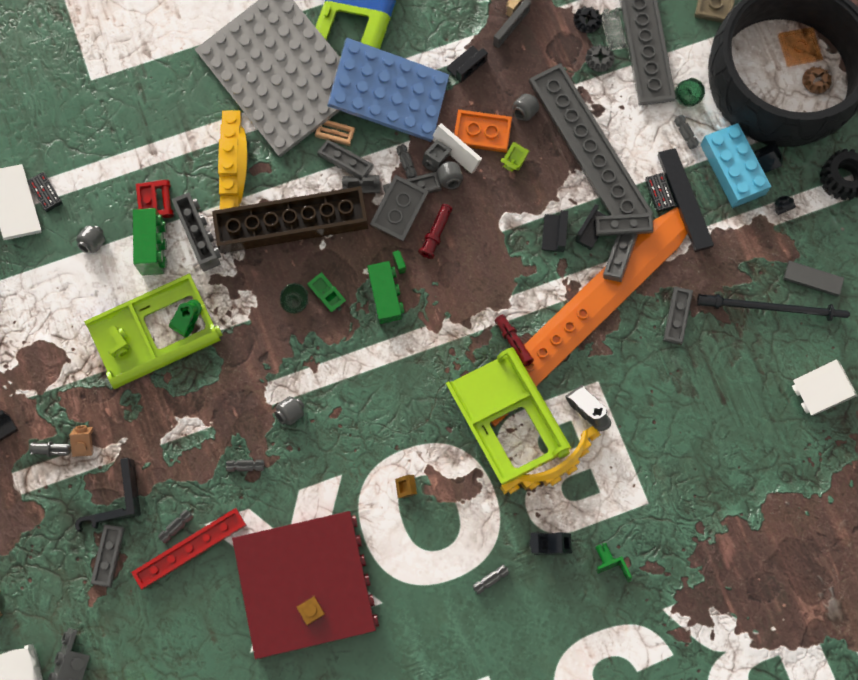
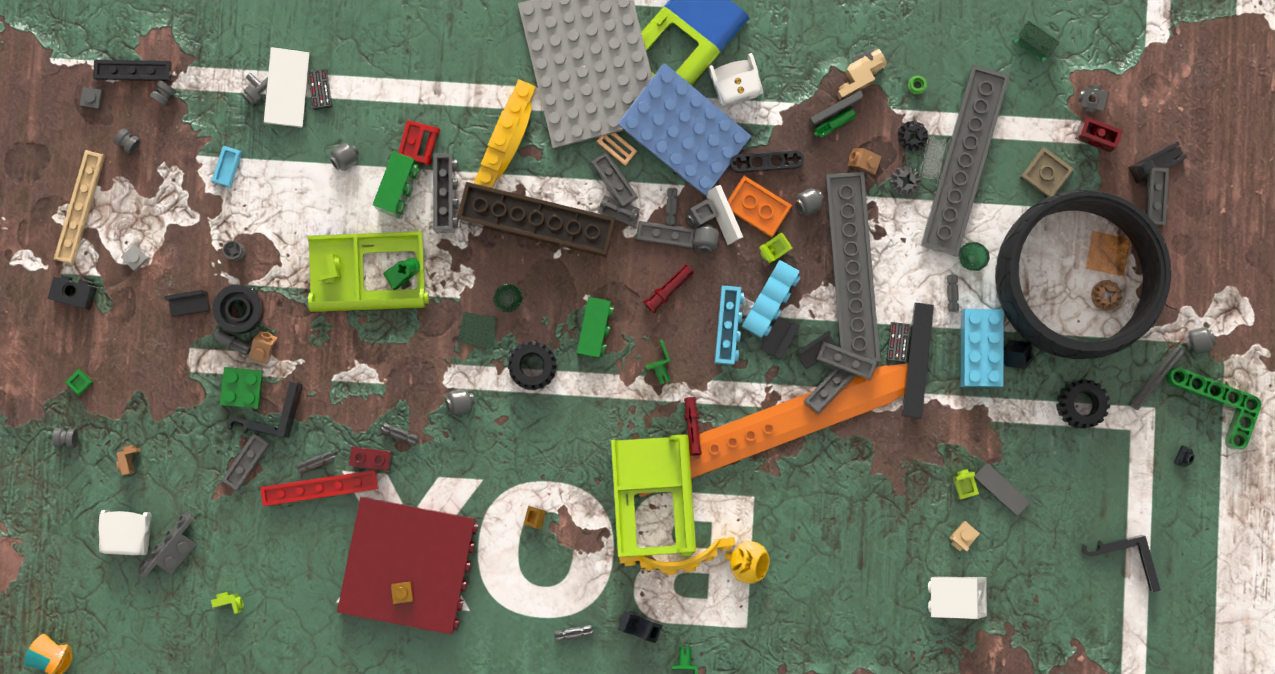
camera: 25 degrees right, 10 degrees up
green slope [307,272,346,313] -> none
dark grey plate [370,175,429,242] -> none
green tile [392,250,406,275] -> none
black panel [447,46,488,83] -> none
piece [565,385,611,431] -> none
dark grey tile [663,286,693,345] -> none
black bar [697,294,850,321] -> none
black plate [775,196,796,215] -> none
none -> black piece [213,285,264,334]
none -> green plate [220,367,264,409]
none -> dark grey wheel [223,240,246,262]
none -> dark red brick [349,447,393,471]
none -> clear green piece [458,312,497,349]
none -> black tyre [508,341,557,390]
none -> green bracket [644,339,671,385]
none -> white piece [708,53,763,107]
none -> medium azure brick [714,286,744,366]
none -> yellow piece [725,541,770,584]
none -> black beam [730,150,804,173]
none -> medium azure brick [741,260,800,338]
none -> green piece [813,108,856,138]
none -> medium nougat bracket [848,148,881,174]
none -> tan bracket [949,521,980,551]
none -> lime bracket [953,469,979,499]

